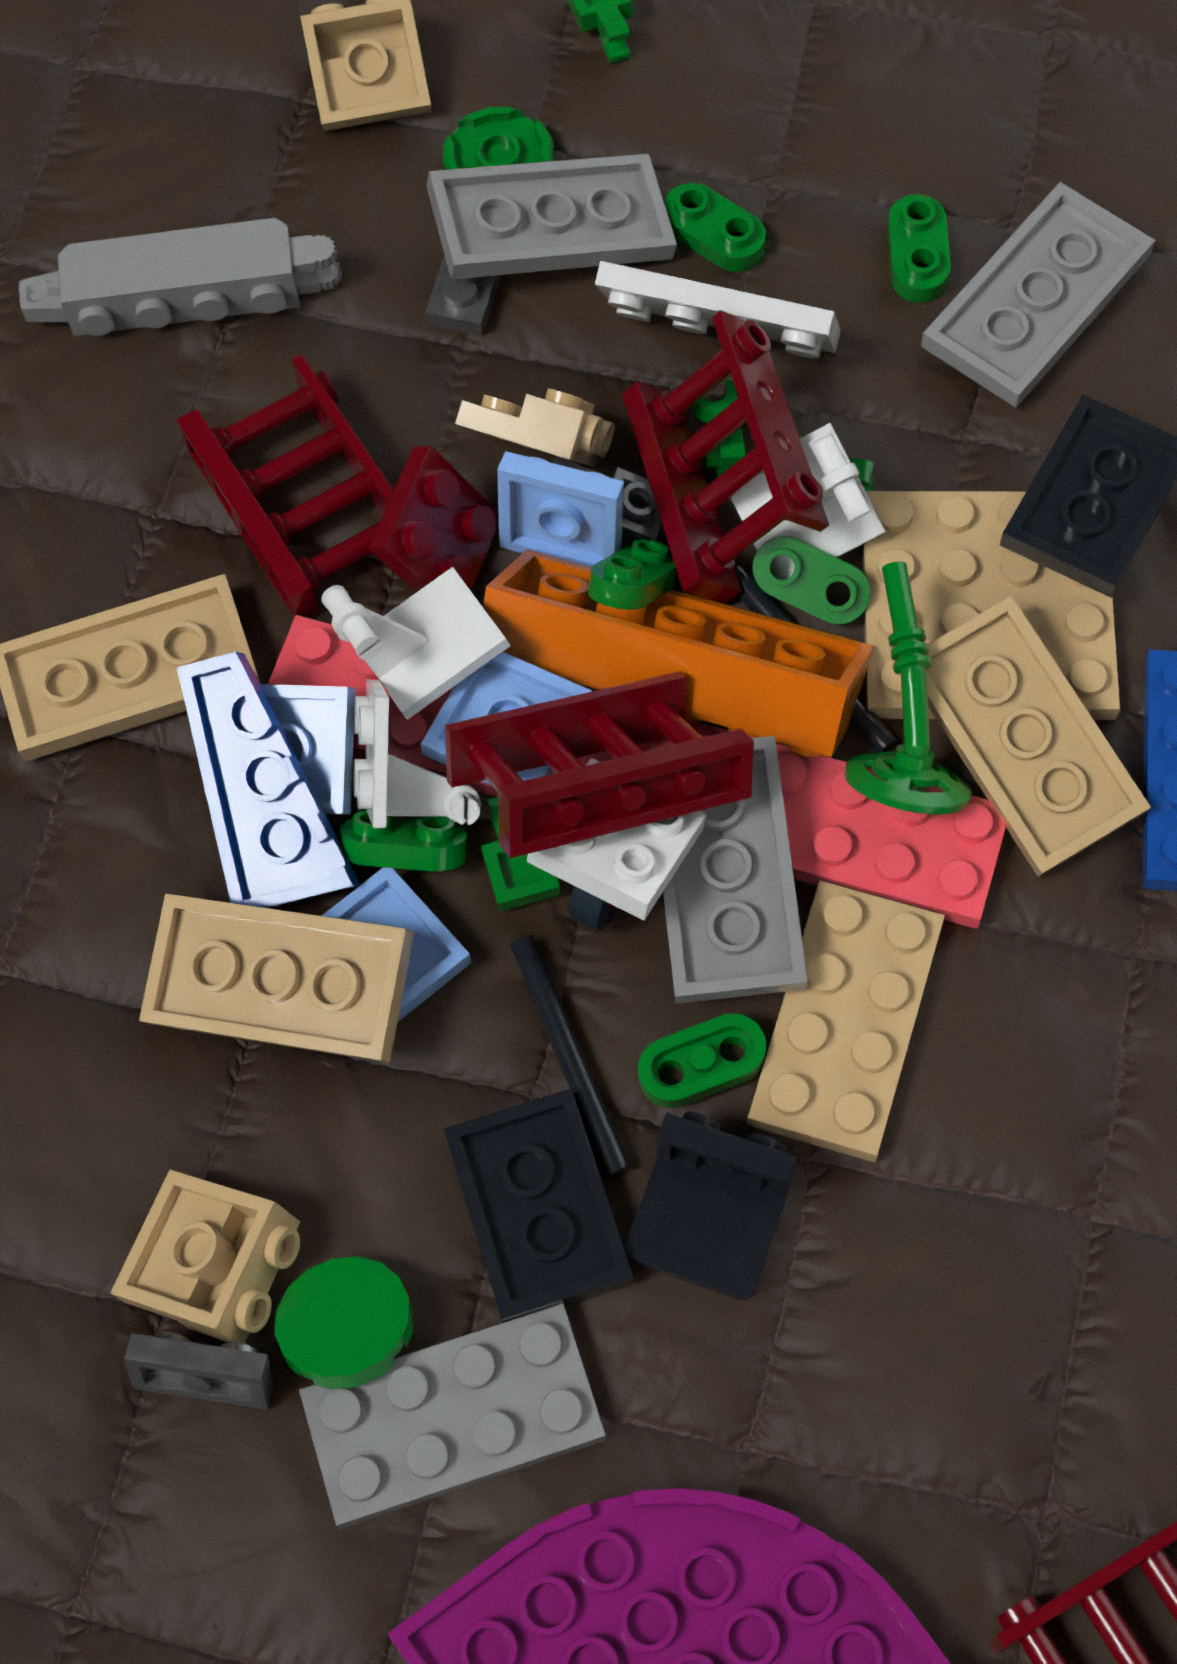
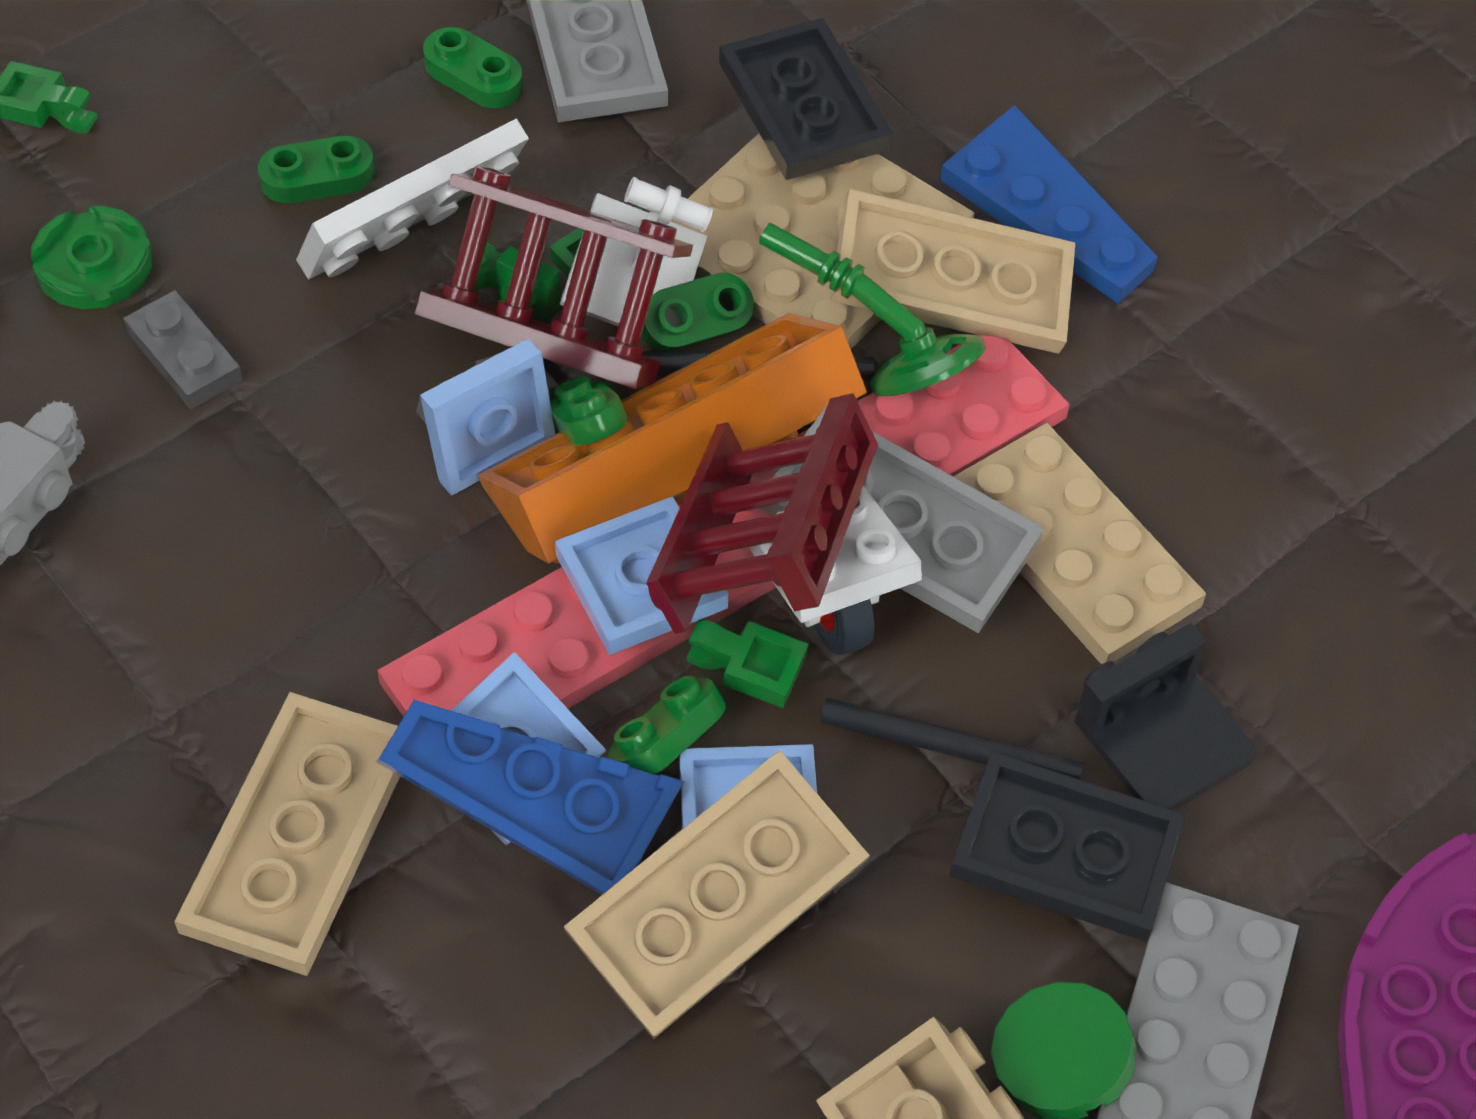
camera: 60 degrees left, 10 degrees down
dark red fence [176,354,394,619] -> none
white plate [322,567,511,720] -> none
white plate [353,679,481,828] -> none
dark red plate [368,445,499,592] -> none
light grey plate [426,154,677,279] -> none
tan plate [455,388,614,467] -> none
green plate [638,1013,766,1108] -> none

